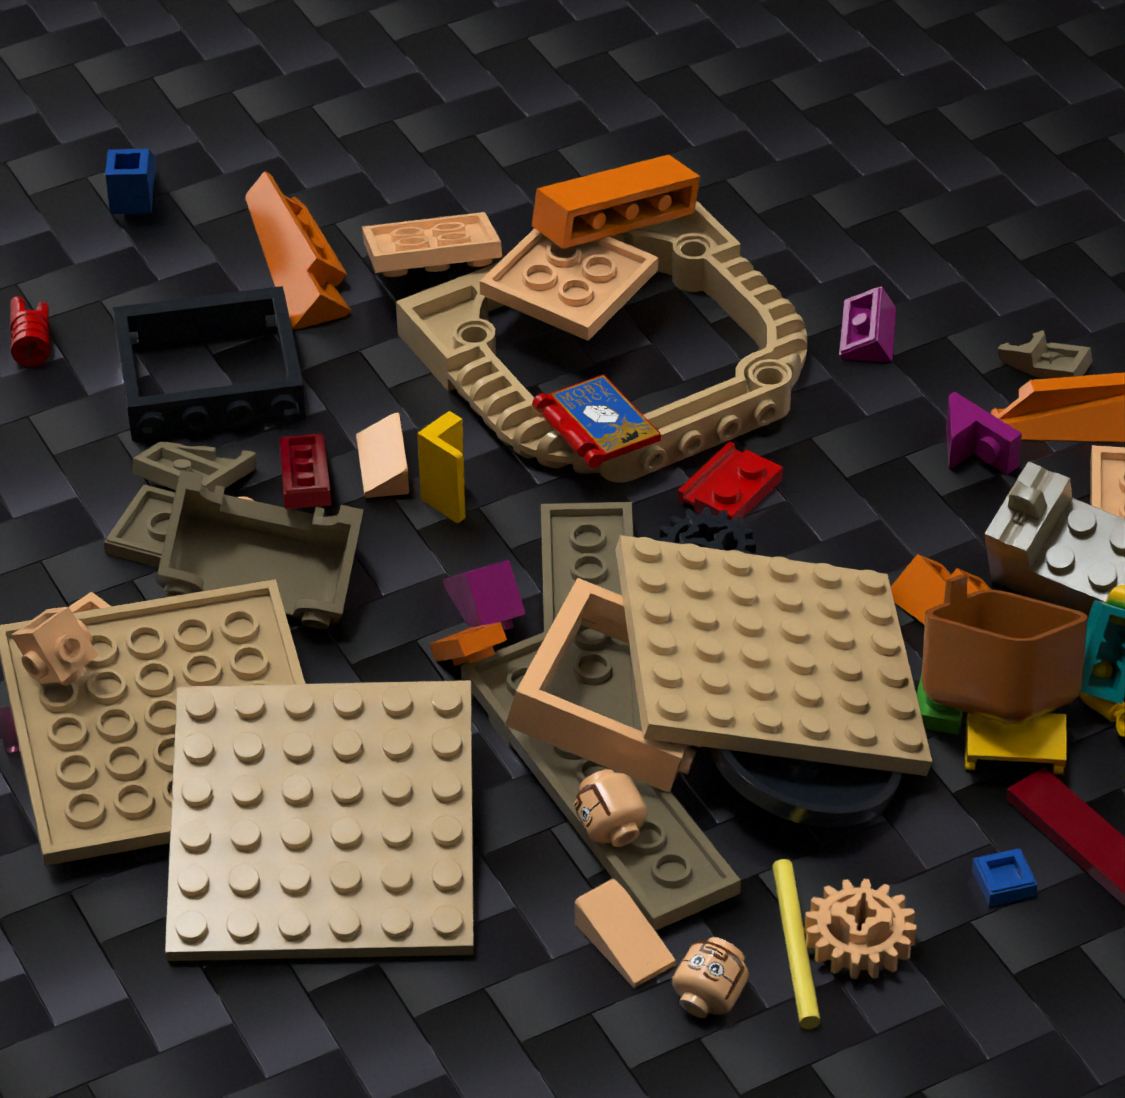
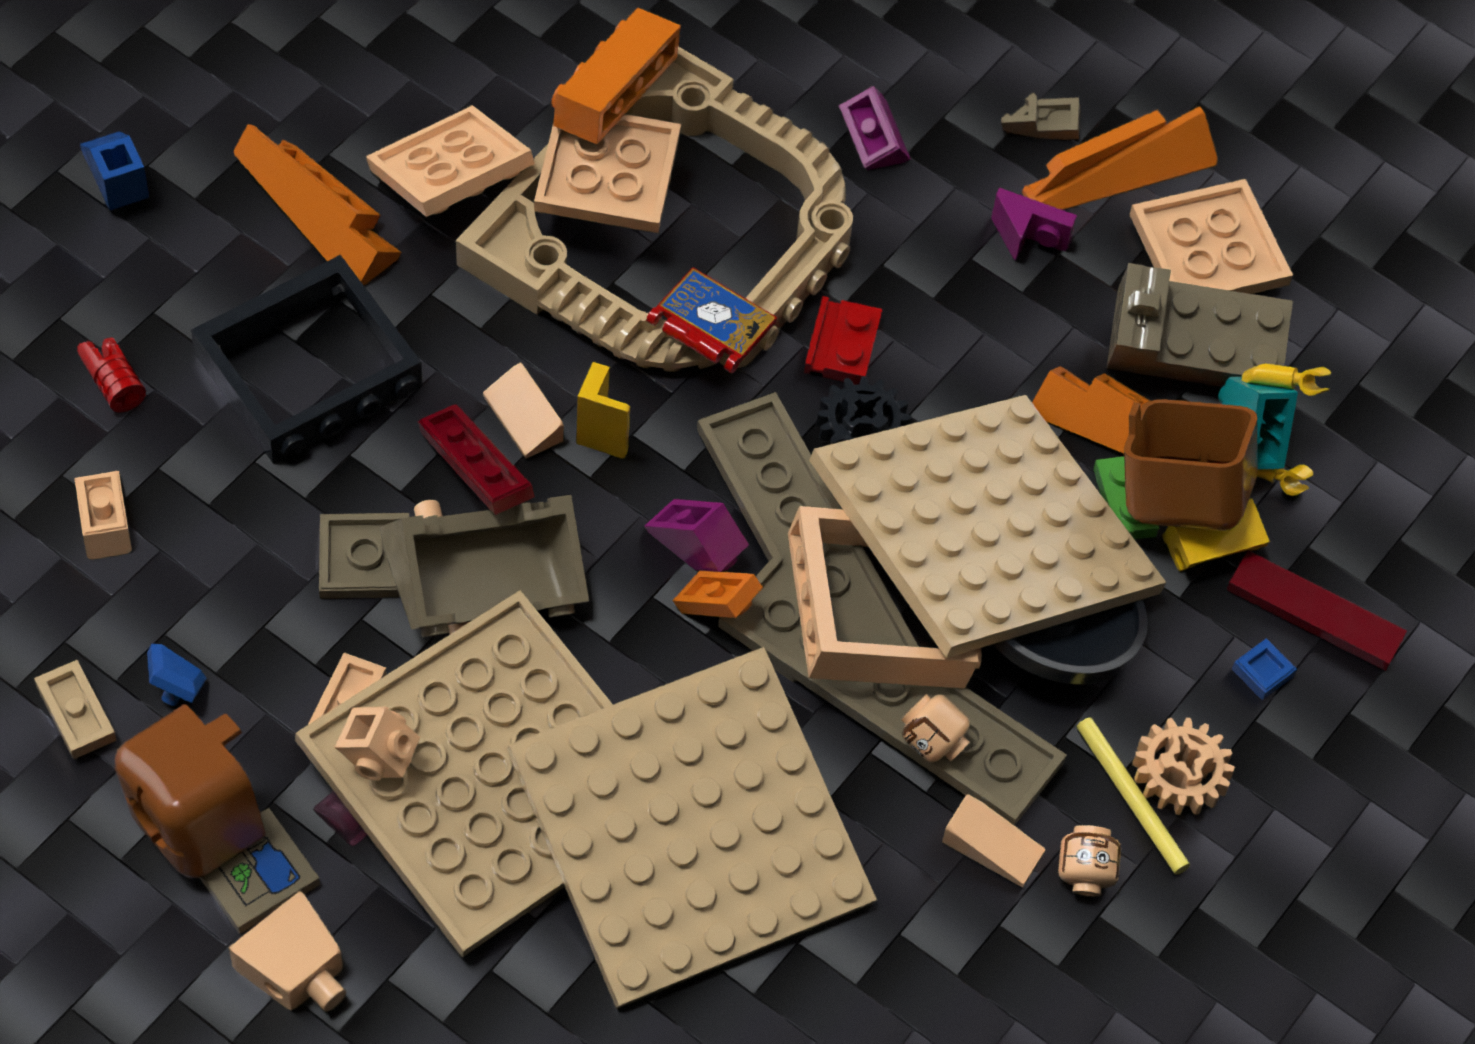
camera: 30 degrees left, 15 degrees up
dark tan wing [132,442,256,493] -> none

